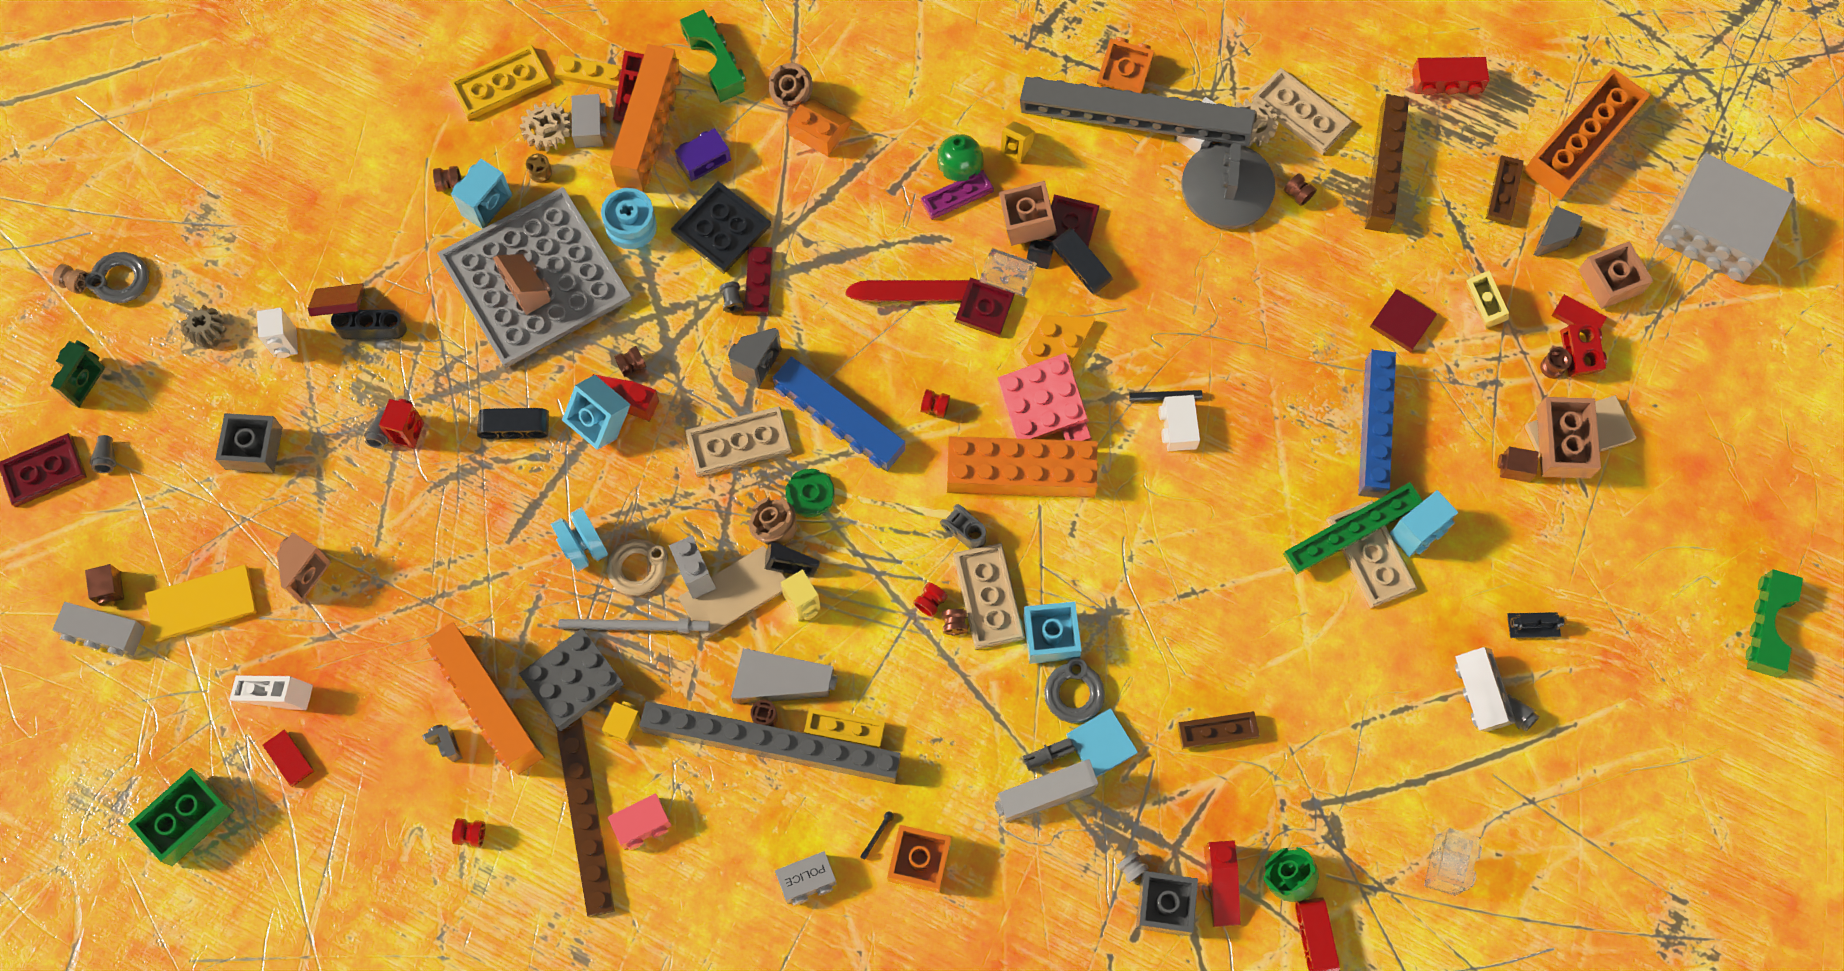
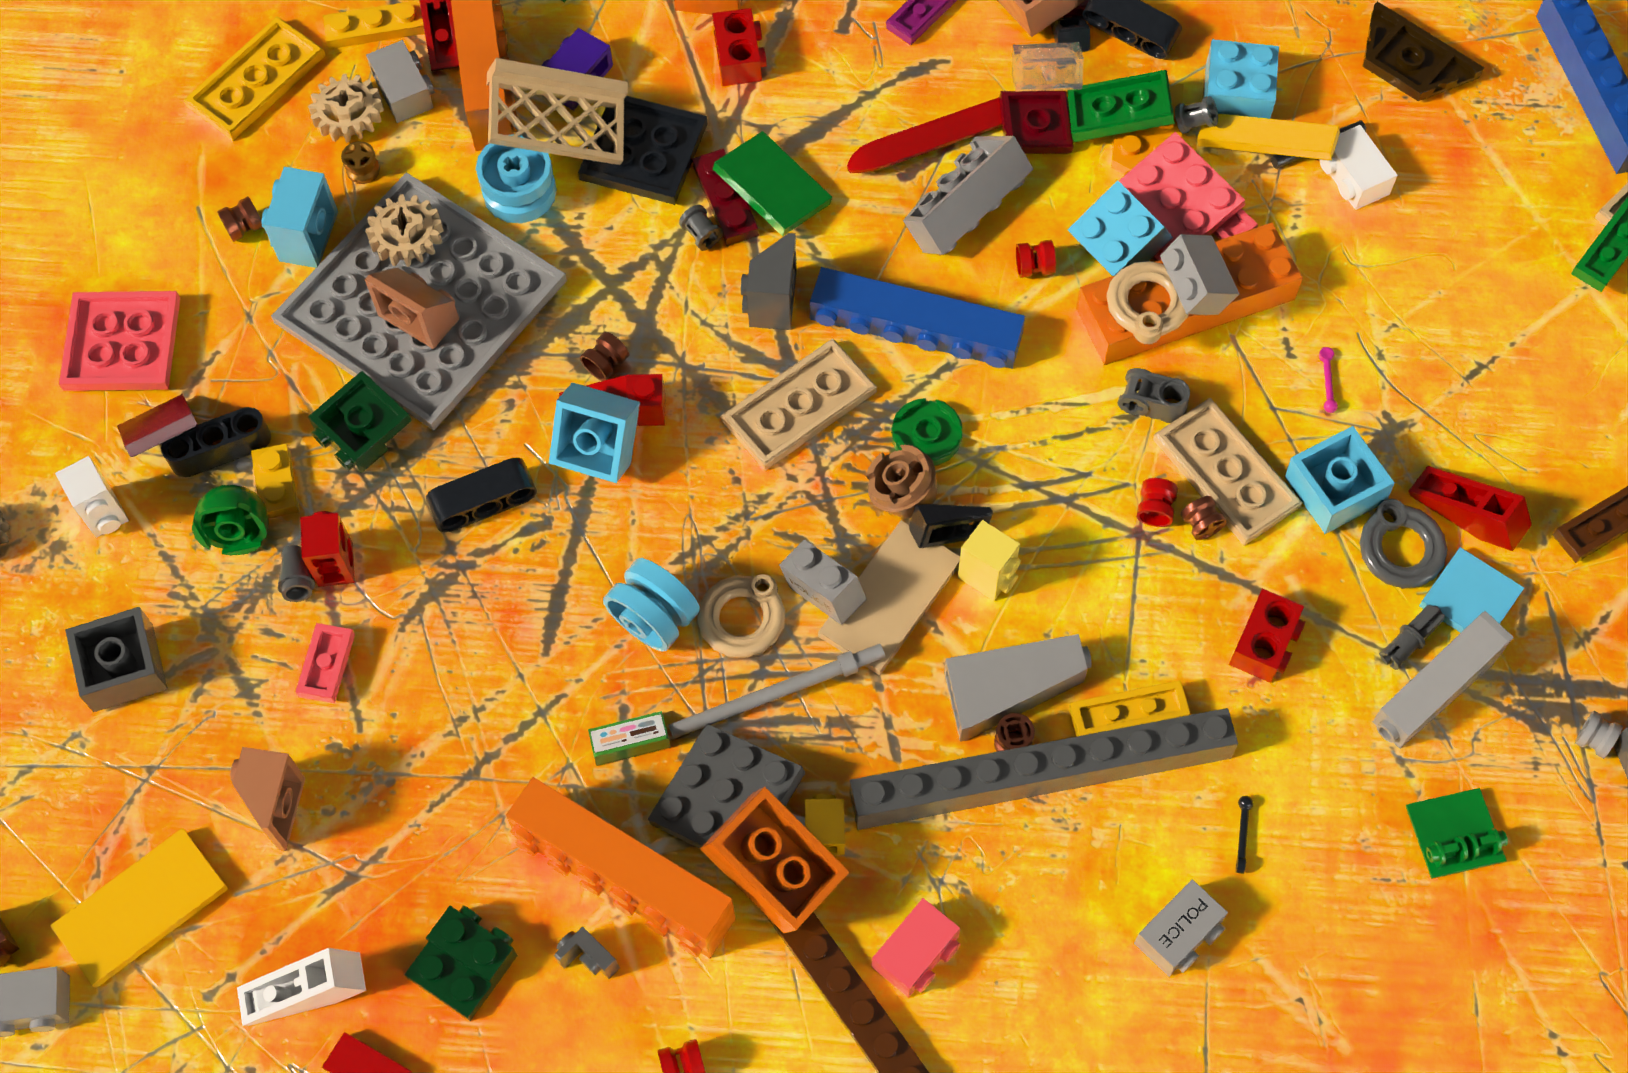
camera: 20 degrees left, 5 degrees down
orange brick [887,825,951,893] -> none
none -> coral plate [59,291,180,391]
none -> green cylinder [192,485,269,556]
none -> yellow plate [251,443,299,519]
none -> coral plate [295,623,355,703]
none -> dark green plate [308,371,412,473]
none -> tan gear [366,194,444,267]
none -> dark green plate [404,905,518,1021]
none -> tan fence [486,58,628,165]
none -> slope [588,711,671,766]
none -> orange brick [700,787,849,933]
none -> red brick [712,8,767,86]
none -> green tile [713,131,832,237]
none -> light grey wedge [903,136,1034,255]
none -> green tile [1067,70,1175,142]
none -> medium azure brick [1067,180,1173,276]
none -> tan piece [1106,261,1189,344]
none -> light grey brick [1160,234,1239,315]
none -> dark grey bush [1175,96,1218,134]
none -> yellow tile [1197,114,1340,160]
none -> medium azure brick [1203,39,1279,119]
none -> red brick [1229,588,1306,683]
none -> dark pink hinge [1319,347,1338,413]
none -> dark brown wing [1363,1,1484,101]
none -> green hinge [1405,788,1508,879]
none -> red slope [1408,466,1532,551]

